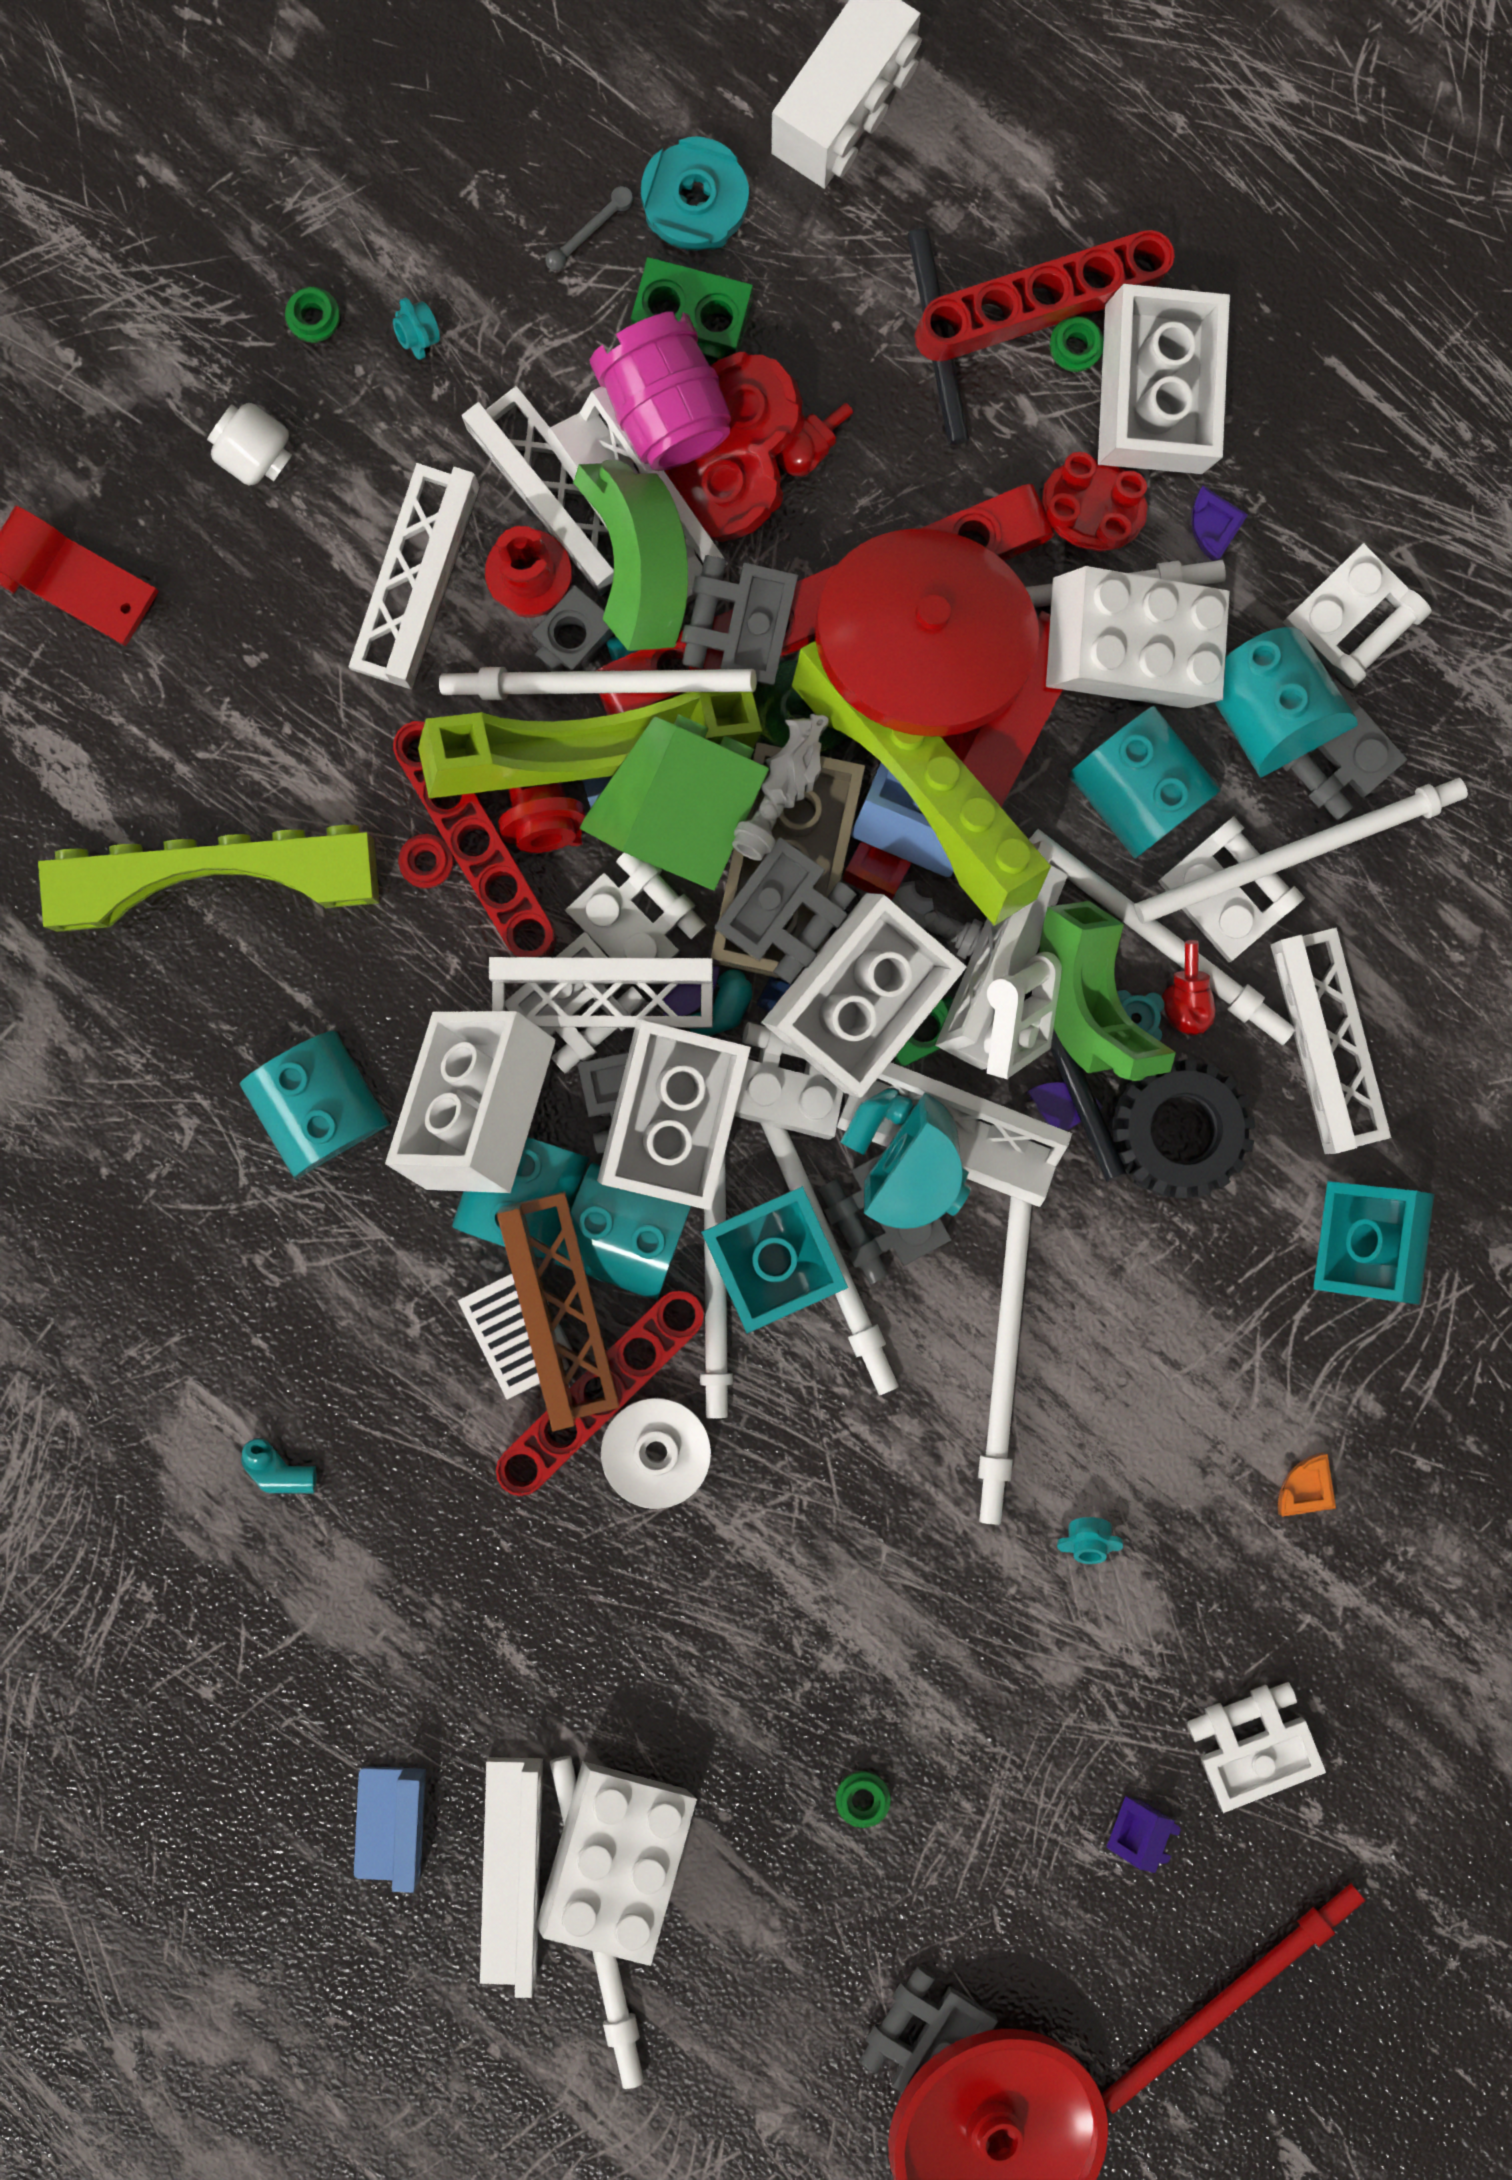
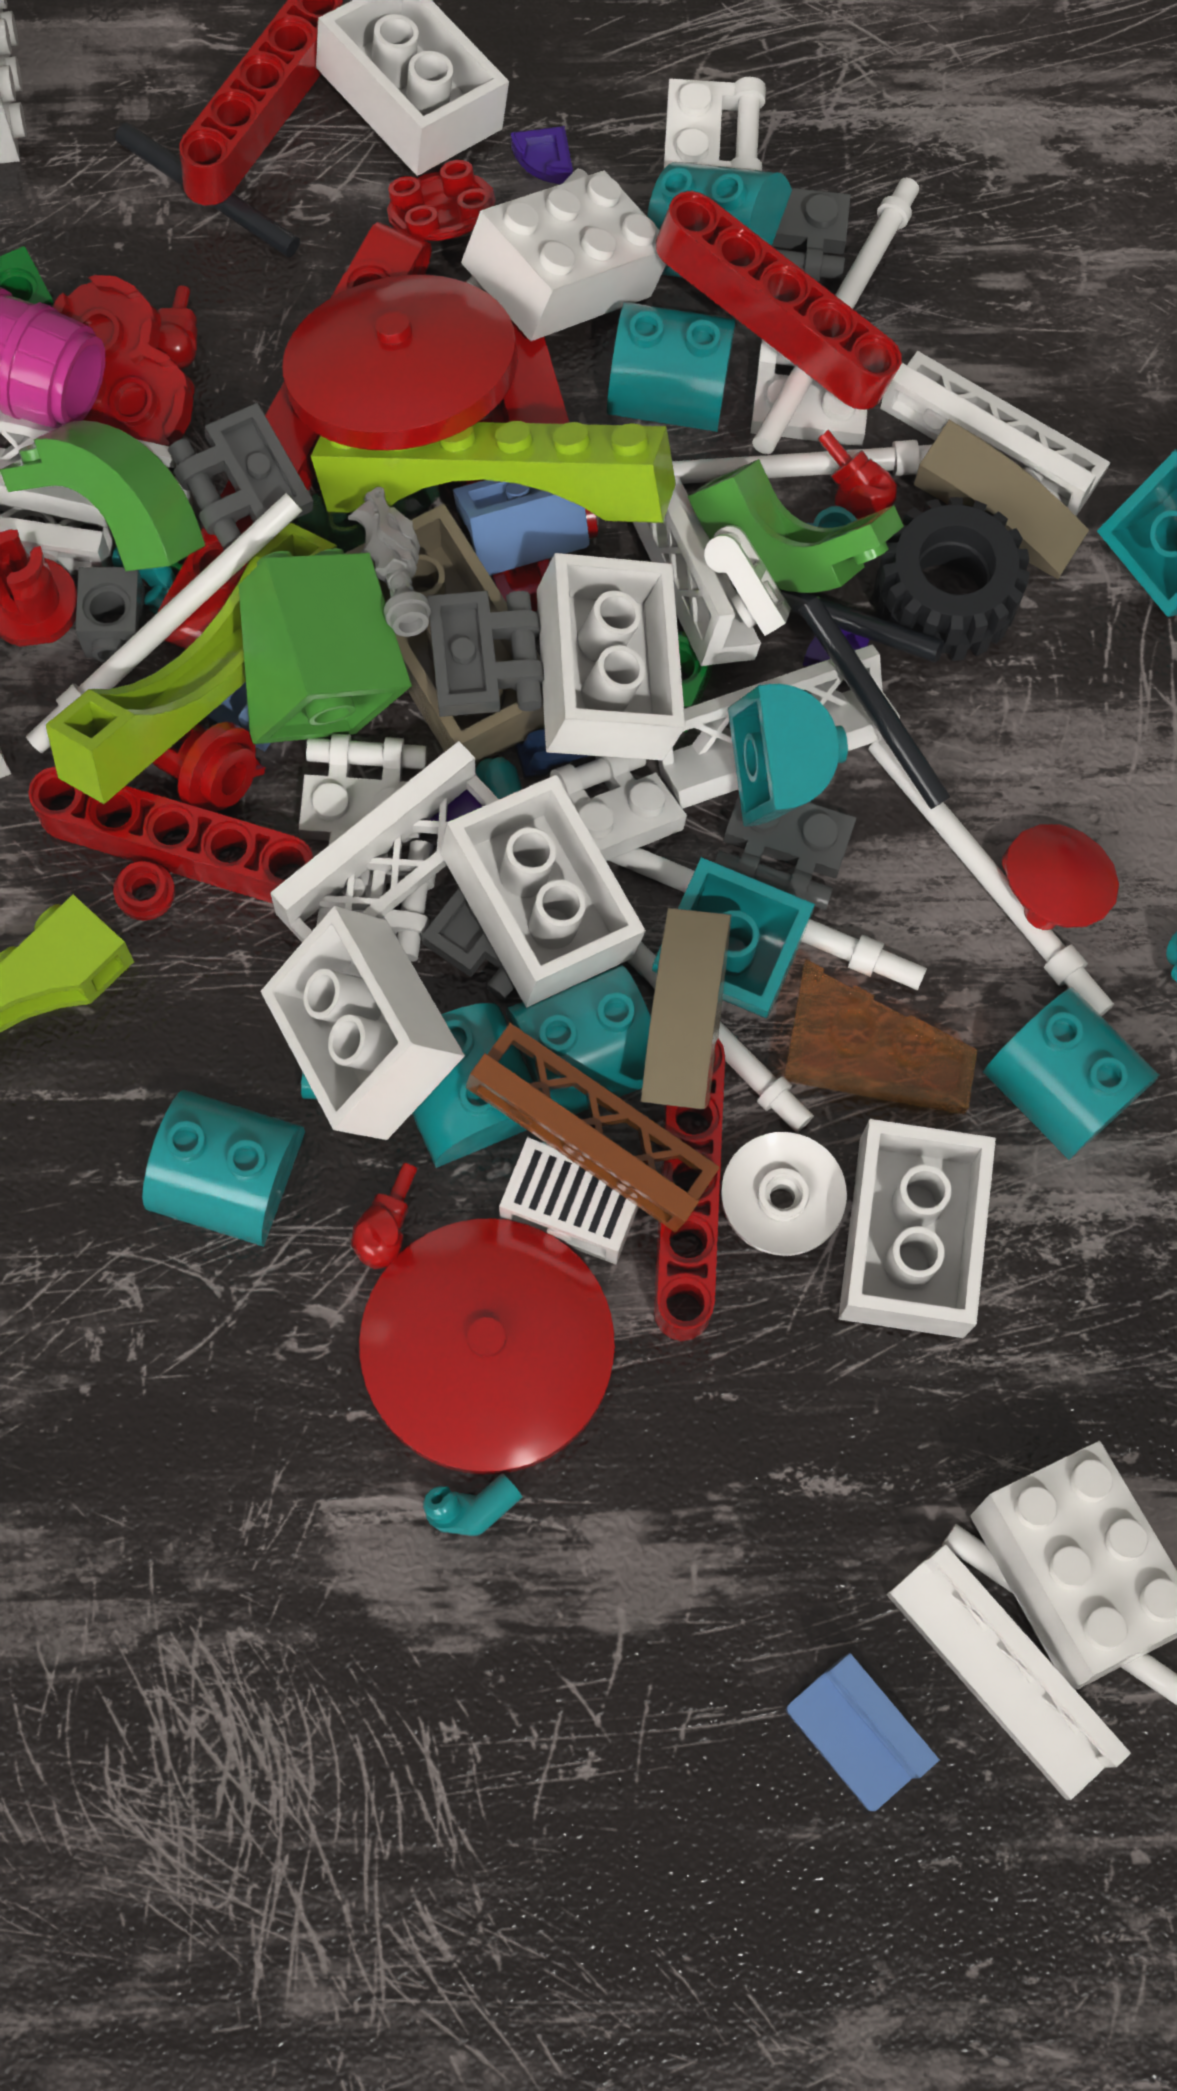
camera: 45 degrees left, 15 degrees down
teal arm [840,1088,914,1155] -> none
green plate [1049,316,1104,372] -> none
none -> red piece [351,1163,417,1270]
none -> red dish [359,1218,615,1475]
none -> dark tan slope [641,908,732,1109]
none -> red beam [656,191,902,410]
none -> clear orange wing [784,959,977,1115]
none -> black bar [798,596,951,809]
none -> white brick [838,1119,996,1338]
none -> dark tan slope [914,419,1089,580]
none -> teal brick [983,987,1160,1160]
none -> red dish [1002,824,1119,930]

